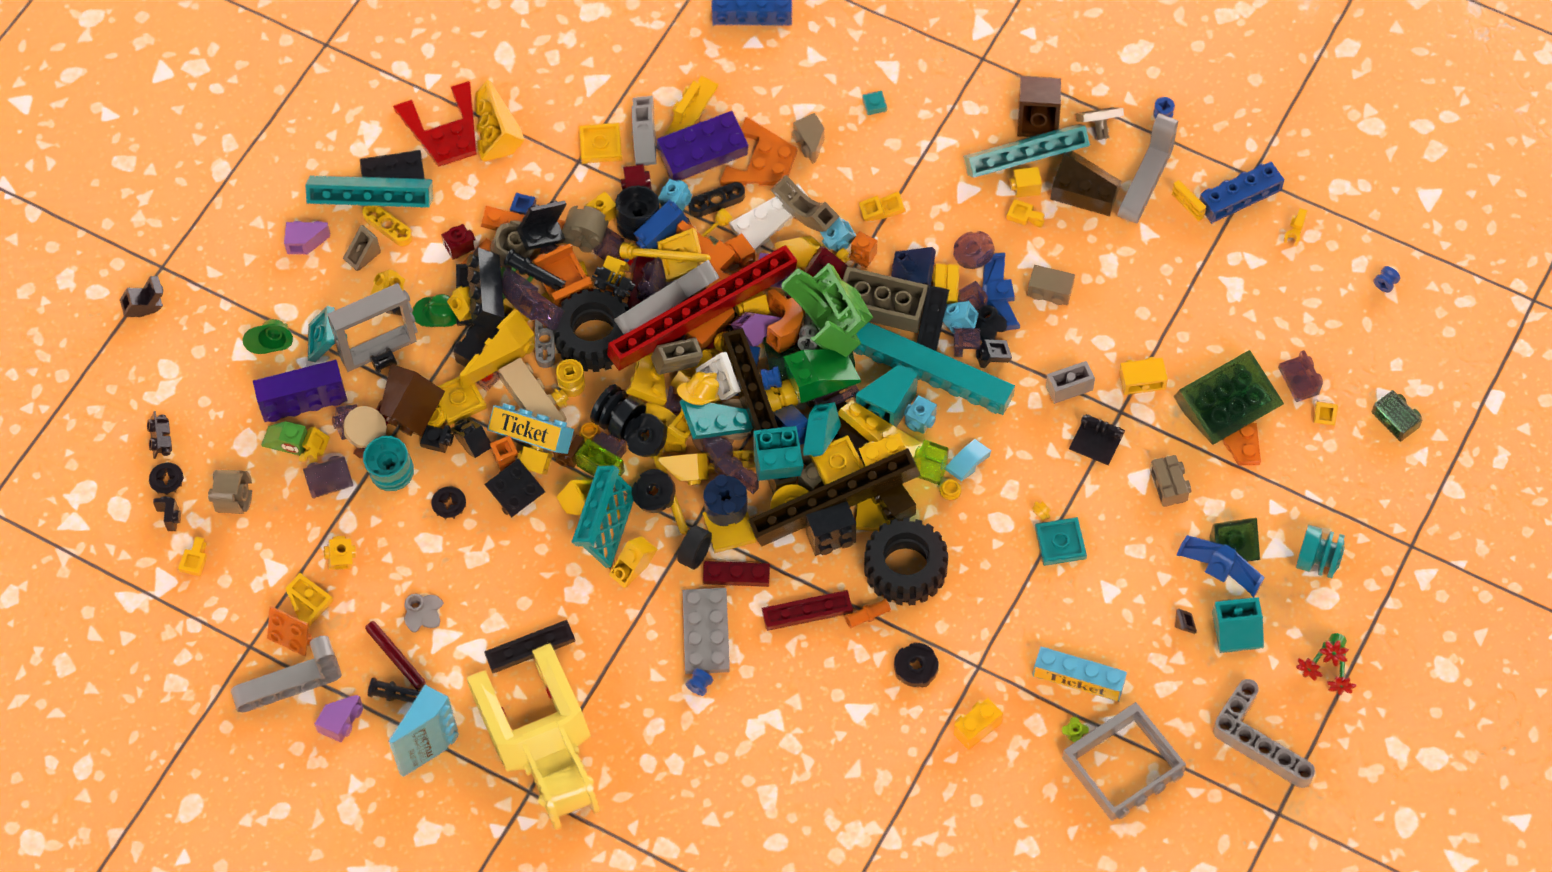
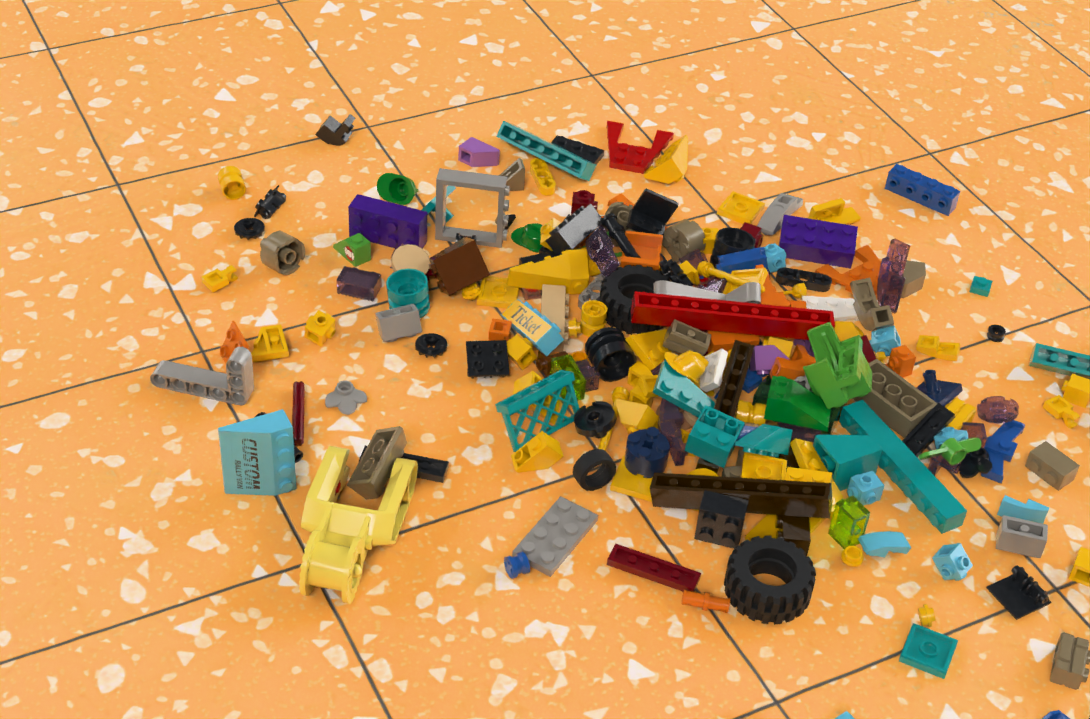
camera: 30 degrees right, 20 degrees down
bracket [153,496,181,531] -> none
yellow plate [299,427,330,468] -> none
medium lavender slope [315,695,363,743] -> none
yellow brick [370,269,406,295] -> none
black bracket [420,425,454,453] -> none
black slope [451,418,491,458] -> none
black plate [624,413,667,457] -> none
dark red plate [703,561,770,587] -> none
blue wheel [761,366,782,390] -> none
black plate [894,643,939,688] -> none
black bracket [976,339,1012,368] -> none
none -> yellow wheel [218,166,246,200]
none -> dark tan slope [347,426,407,500]
none -> light grey brick [375,303,422,342]
none -> slope [877,238,911,314]
none -> bright green piece [919,437,981,465]
none -> medium azure brick [932,543,973,581]
none -> black bush [987,324,1006,342]
none -> medium azure slope [997,495,1049,524]

